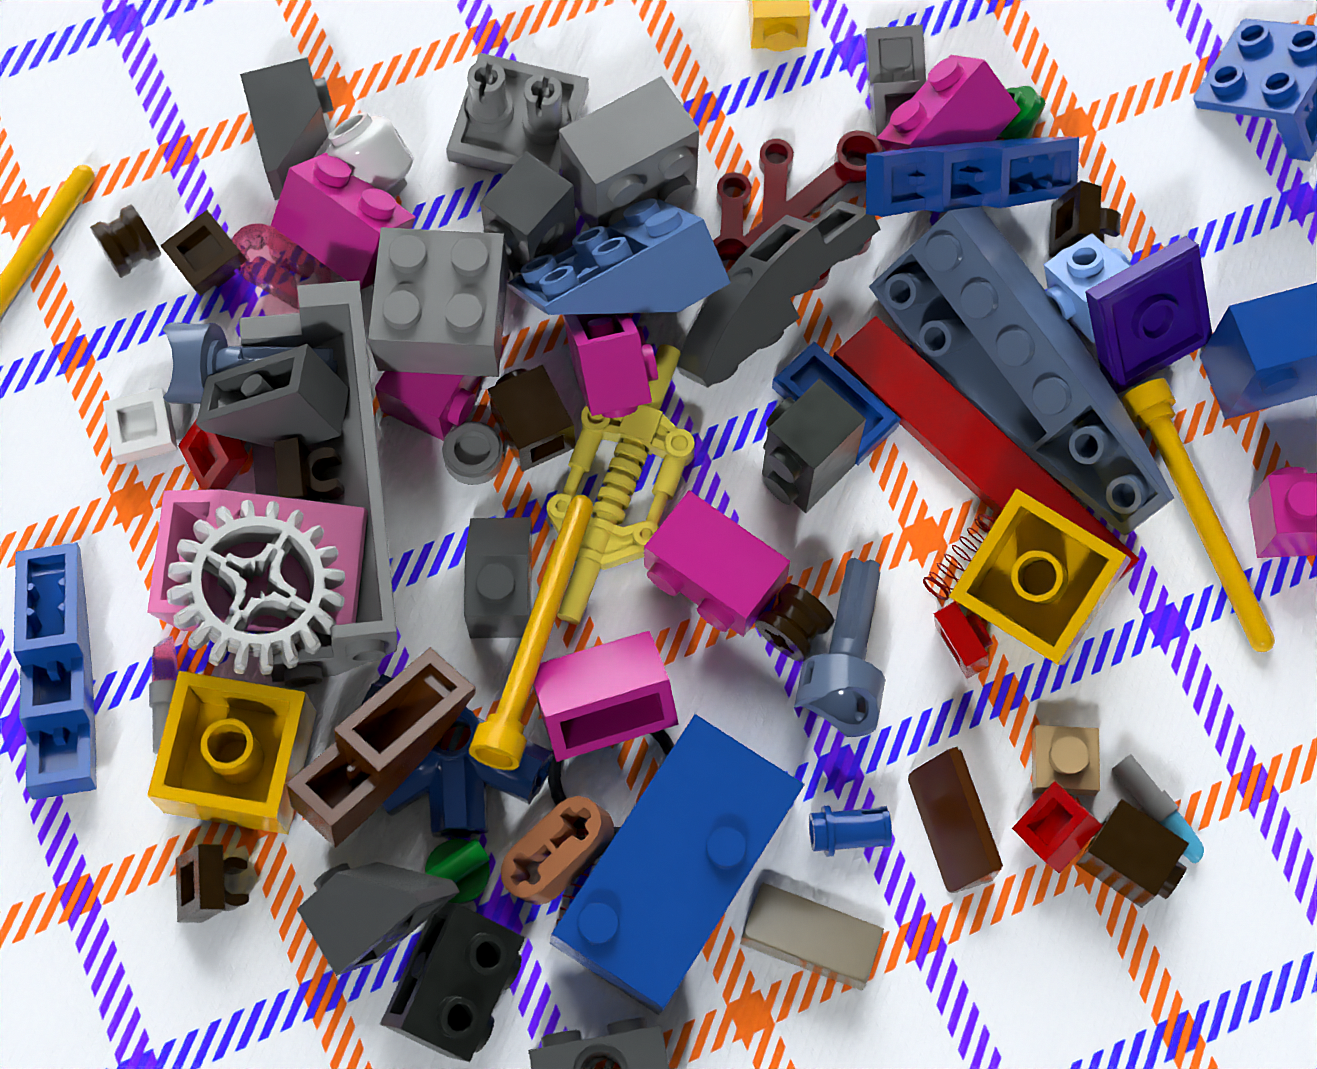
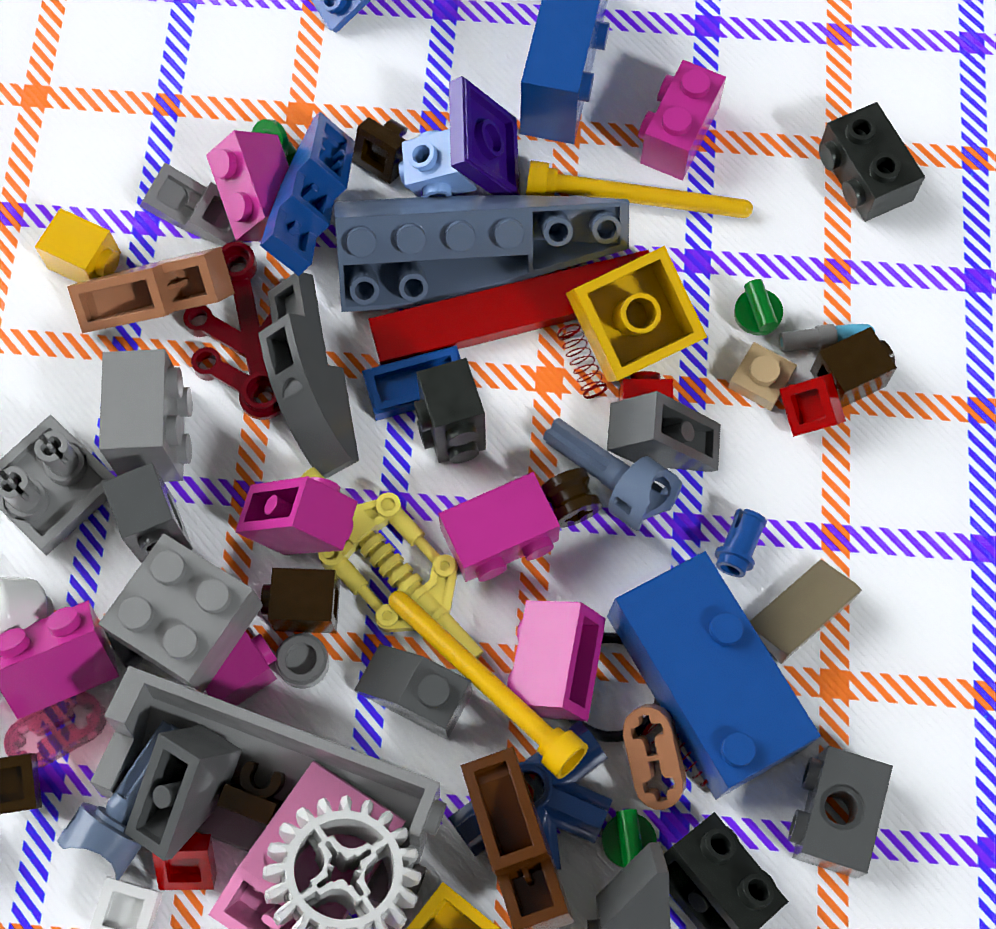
camera: 60 degrees left, 0 degrees up
medium blue slope [507,198,731,315] -> none
reddish brown slope [908,746,1003,893] -> none
none -> nougat slope [67,247,235,333]
none -> dark grey slope [607,391,721,472]
none -> green plate [734,279,783,336]

